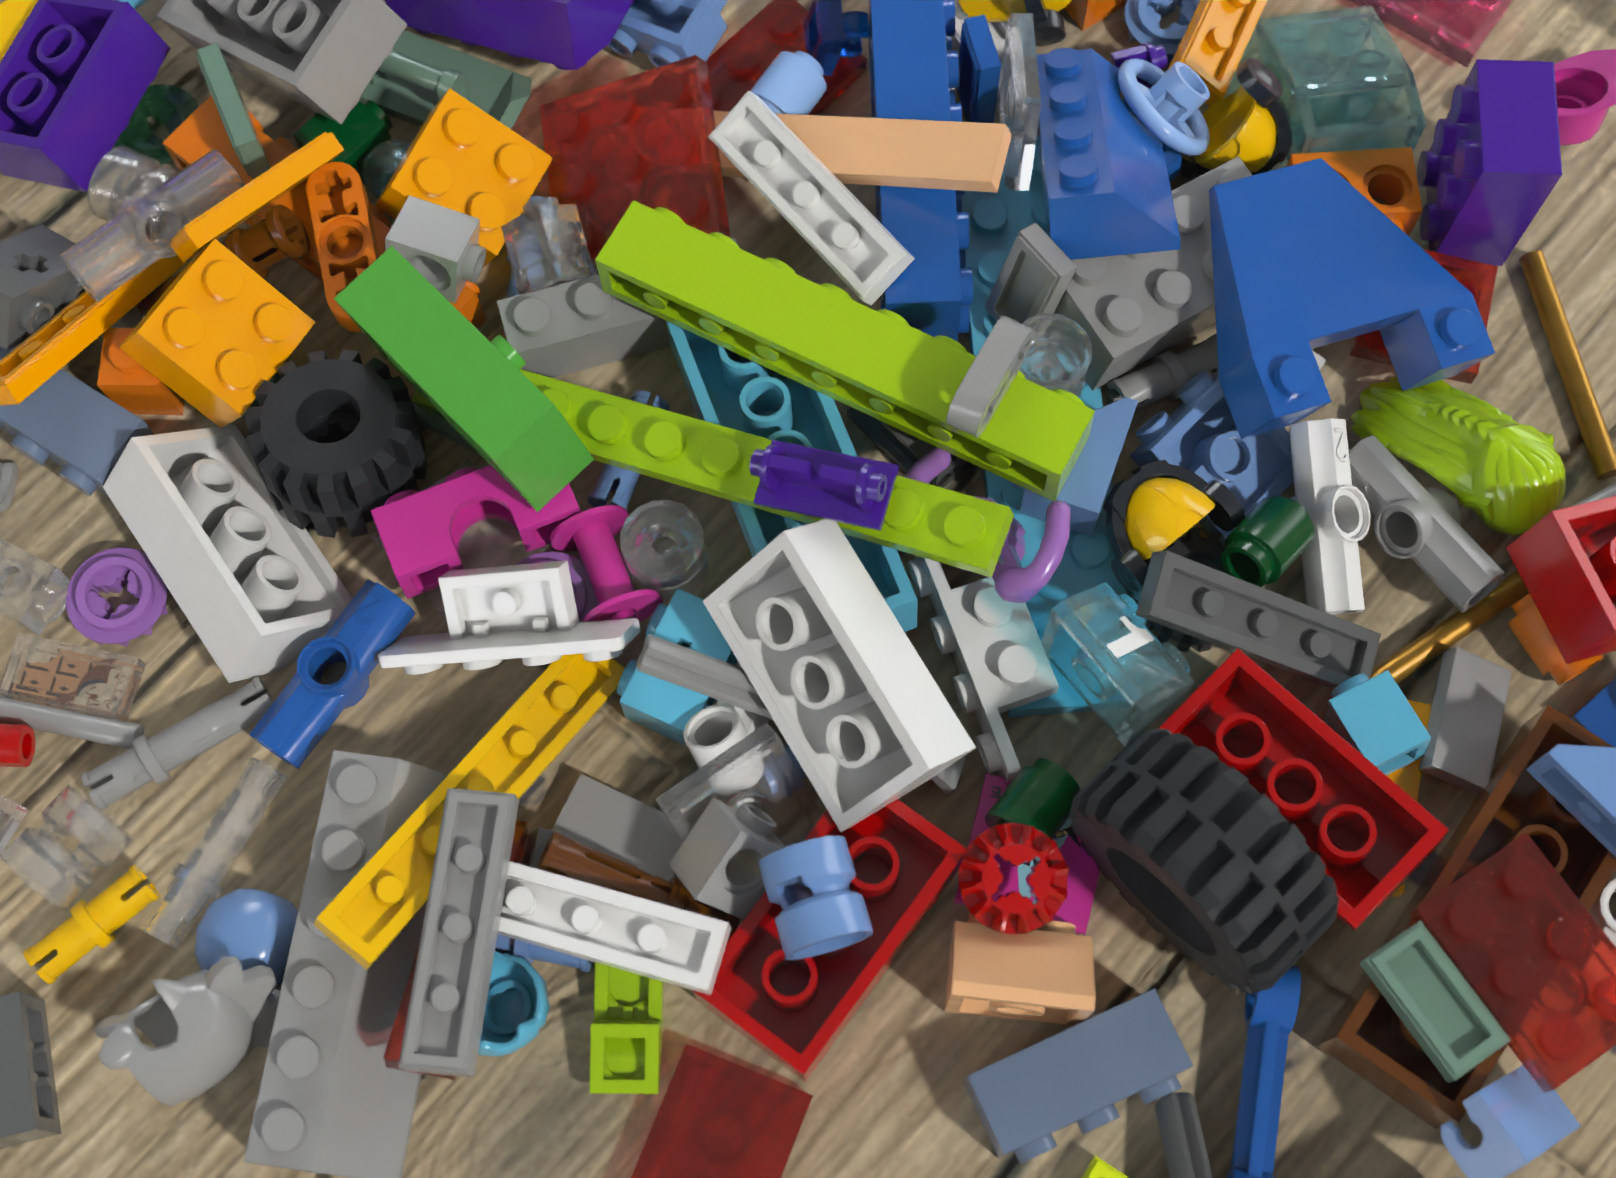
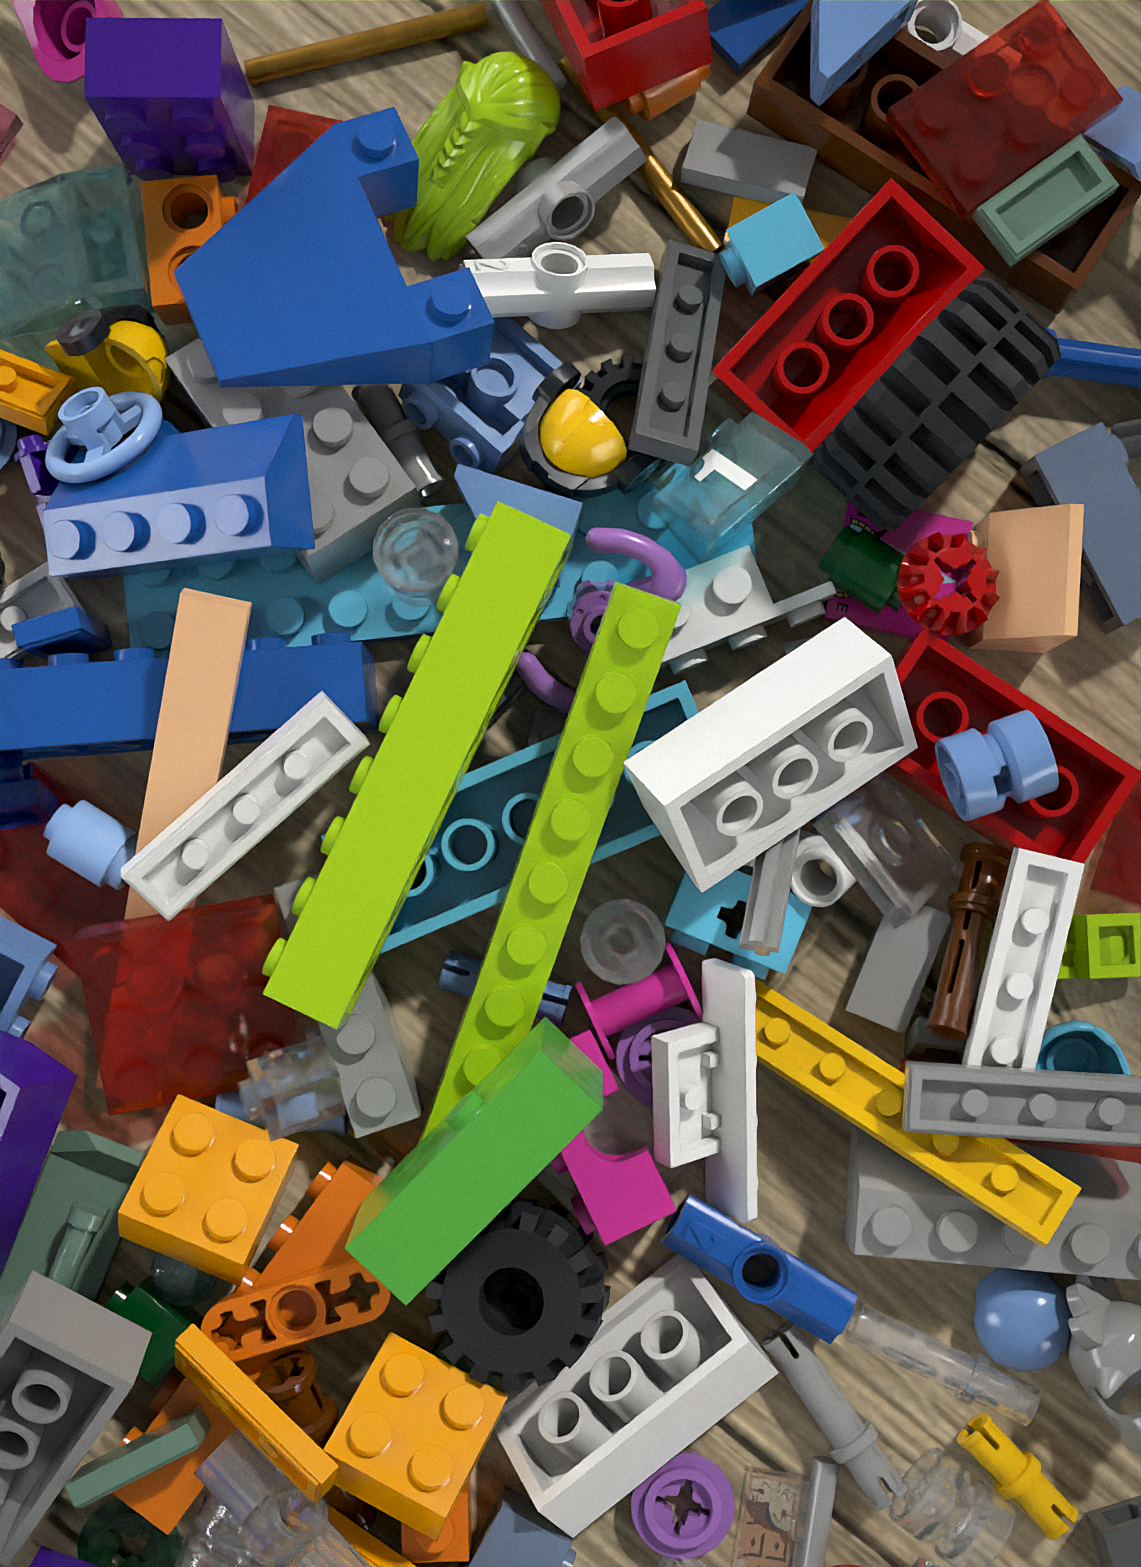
camera: 100 degrees left, 15 degrees up
light grey brick [385,195,486,303] -> none
light grey brick [669,798,785,920] -> none
dark purple hinge [749,440,899,531] -> none
light grey beam [946,316,1035,438] -> none
light grey tile [984,222,1077,346] -> none
clear tile [998,13,1041,191] -> none
dark green brick [1221,495,1314,587] -> none

